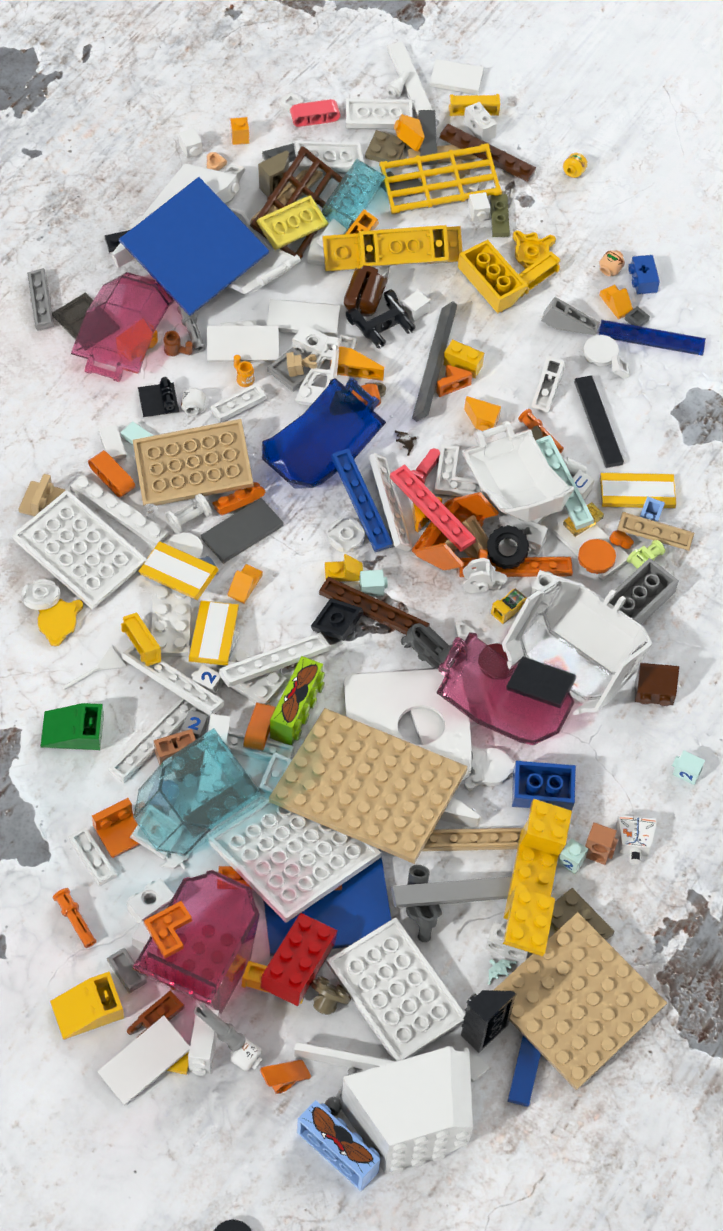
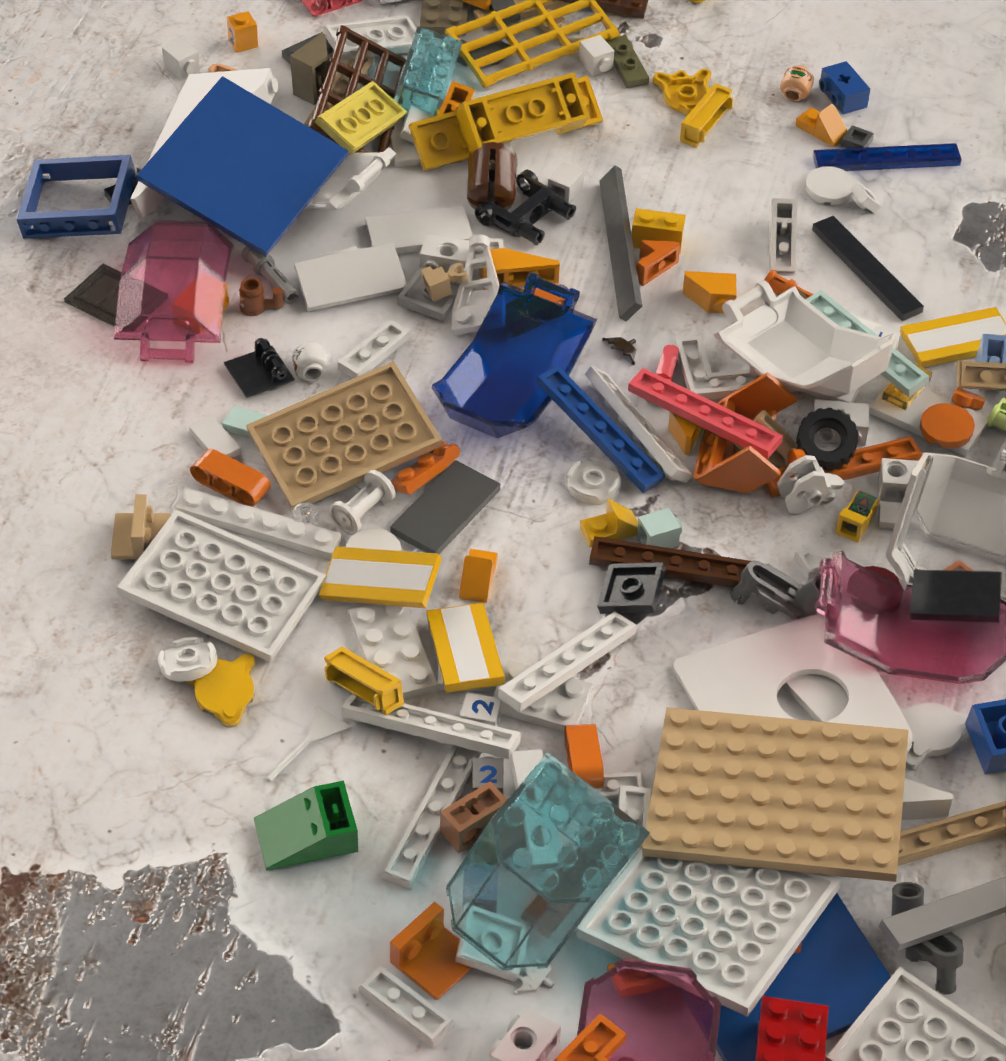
camera: 15 degrees left, 10 degrees down
light grey tile [27,268,54,331] -> none
light orange piece [234,355,254,387] -> none
lime brick [270,656,325,745] -> none
yellow slope [458,239,528,313] -> none
light grey slope [541,297,600,335] -> none
none -> blue window [16,155,136,239]

